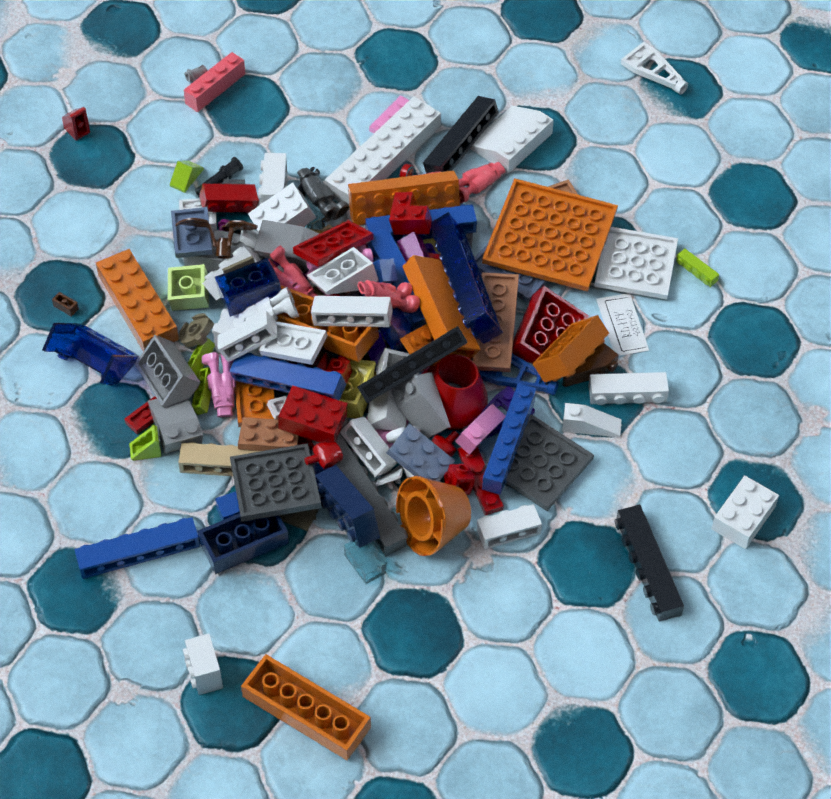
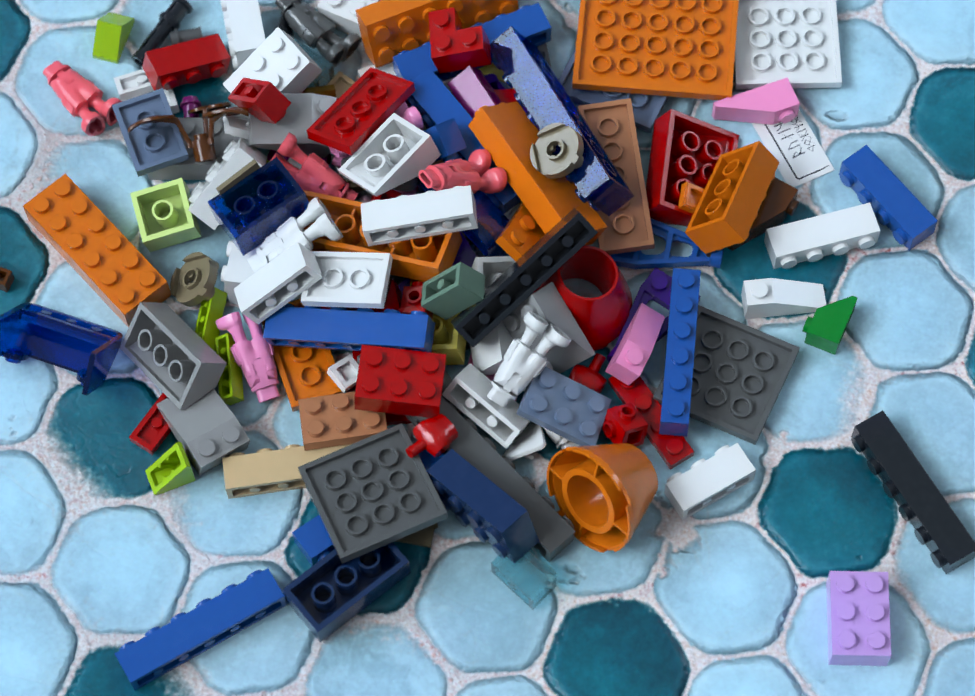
camera: 10 degrees left, 10 degrees up
lime piece [676,248,719,287] -> none
none -> coral piece [43,60,122,136]
none -> red slope [227,78,291,124]
none -> sand green brick [421,262,485,320]
none -> white piece [487,311,571,408]
none -> plate [530,123,584,179]
none -> orange tile [678,182,705,214]
none -> bright pink slope [712,78,800,125]
none -> green slope [802,296,858,355]
none -> lavender brick [826,571,891,666]
none -> blue brick [839,145,938,251]

